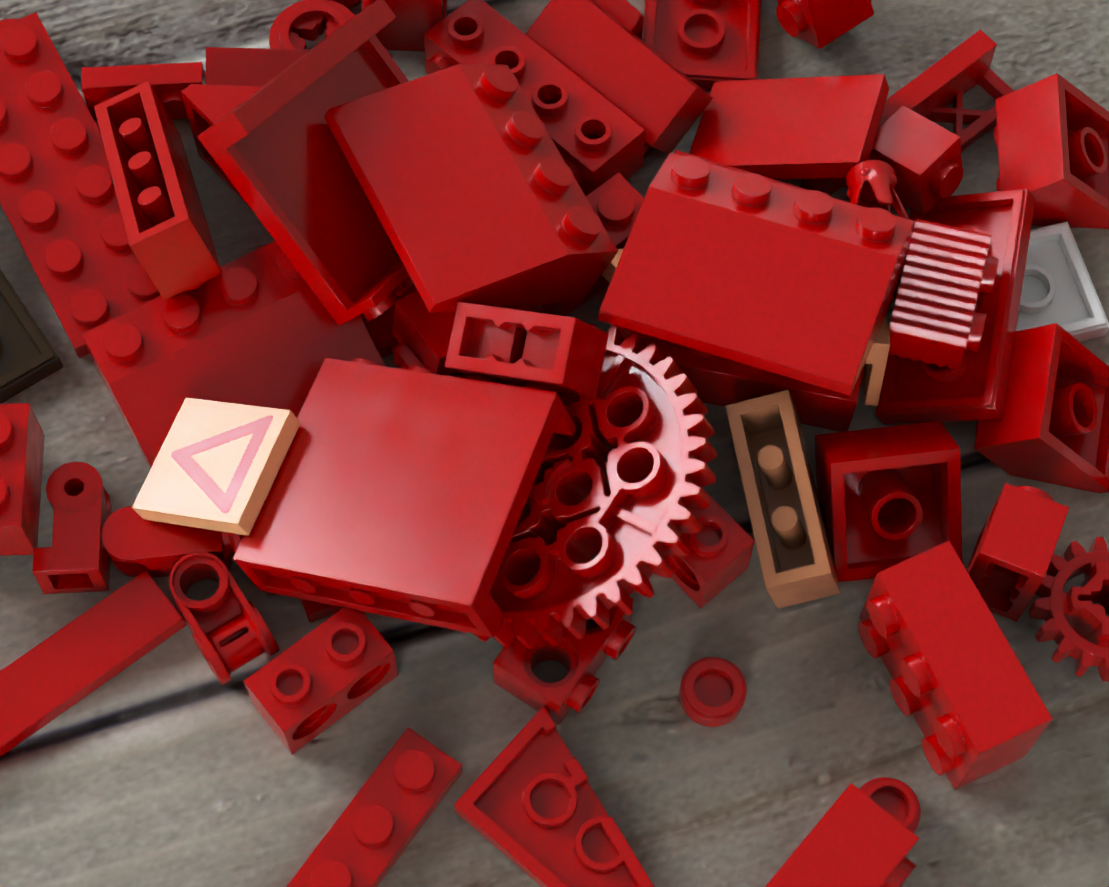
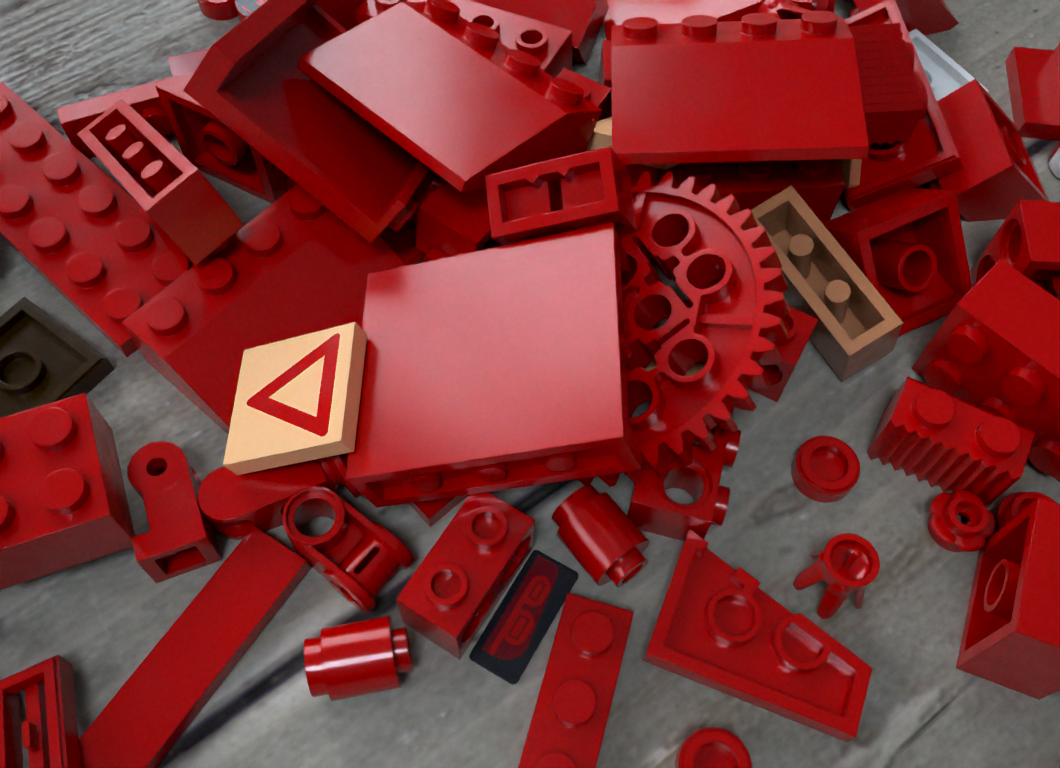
camera: 20 degrees left, 5 degrees down
none -> red brick [304,615,413,701]
none -> sticker [469,550,578,685]
none -> red brick [551,485,649,587]
none -> red piece [793,533,880,619]
none -> red brick [867,377,1035,508]
none -> red plate [927,490,996,552]

